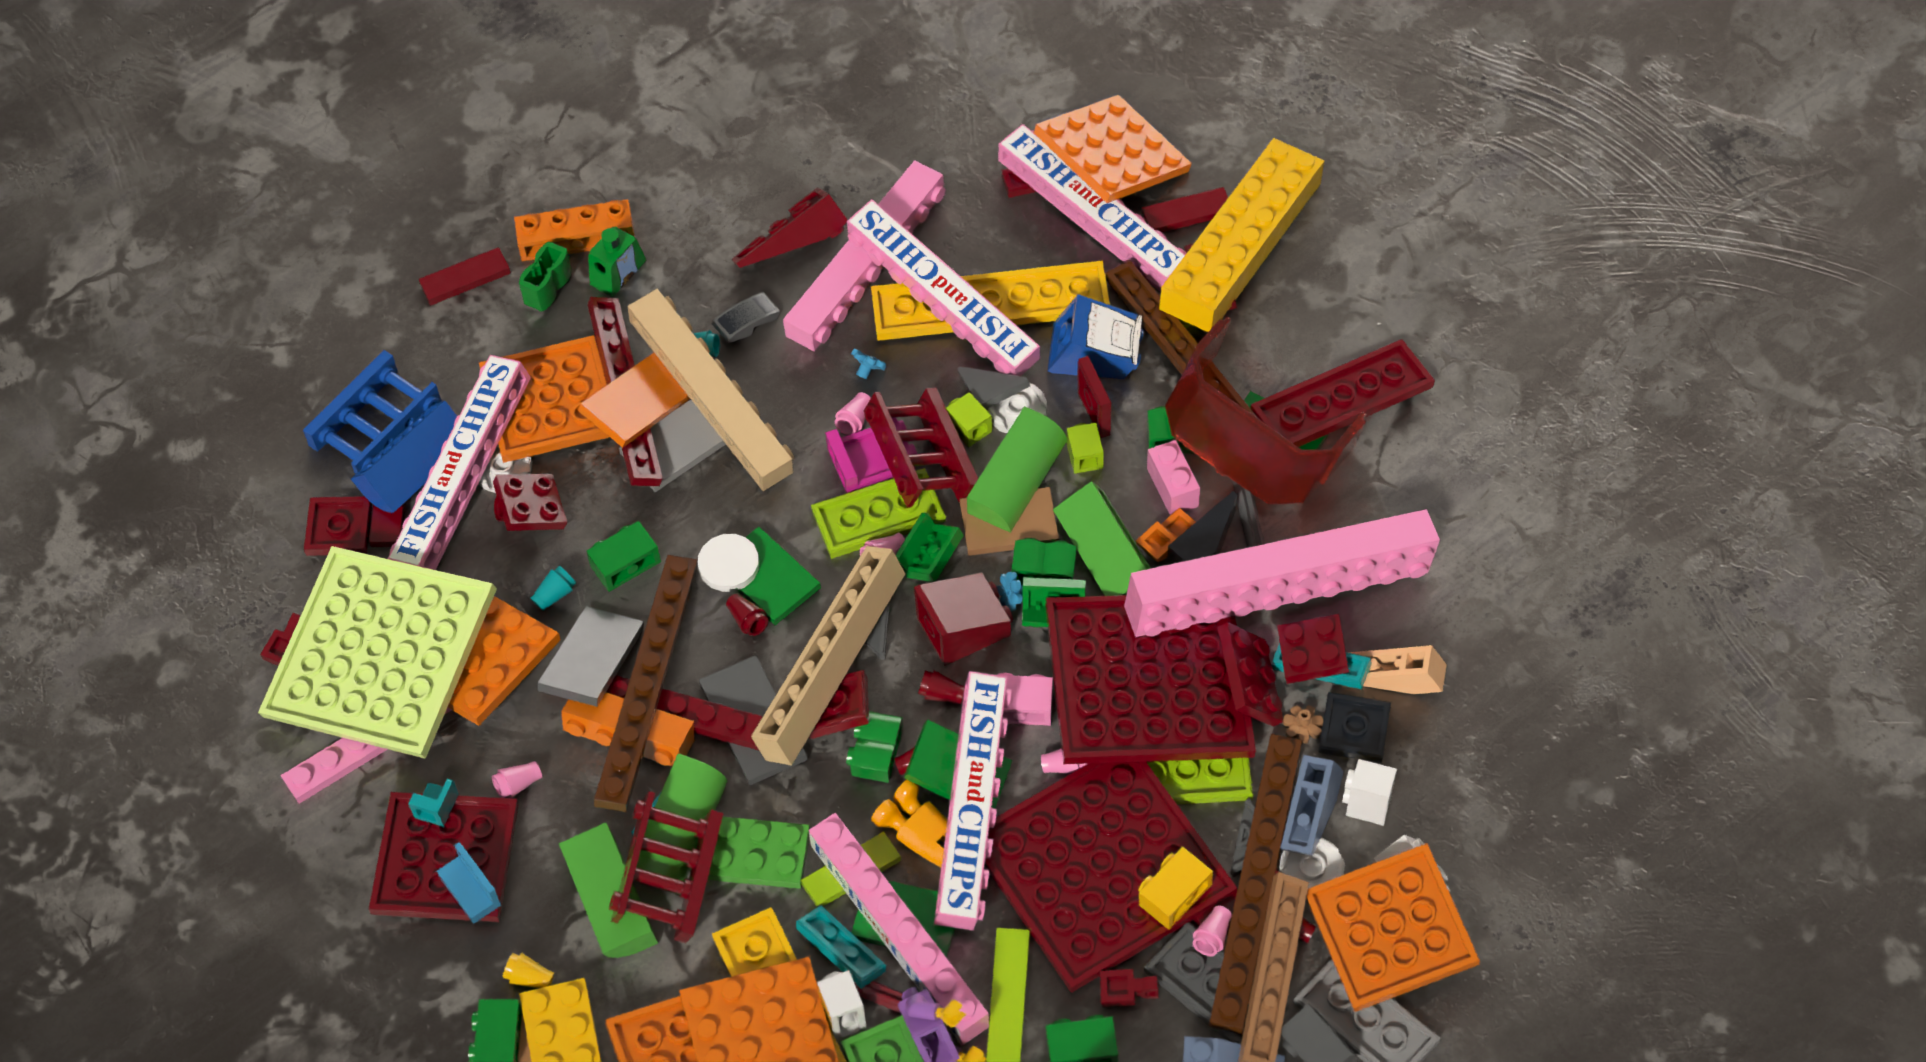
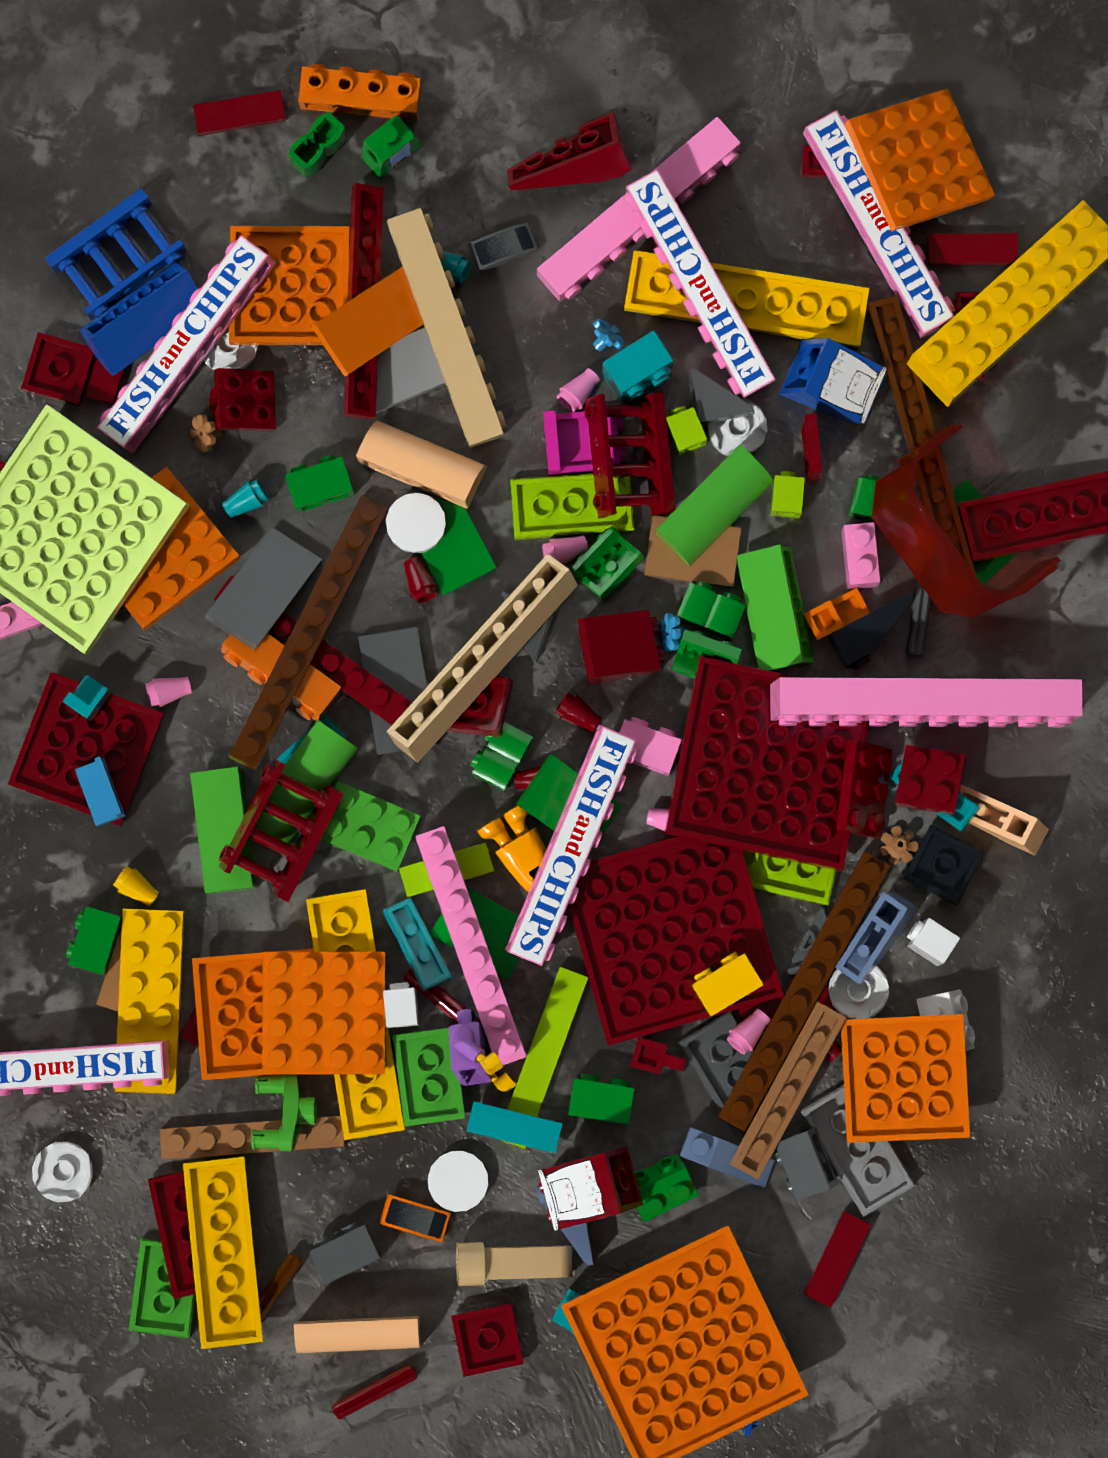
camera: 15 degrees right, 25 degrees up
none -> medium nougat plant [189,414,222,453]
none -> light nougat brick [356,420,488,509]
none -> teal brick [602,330,673,404]

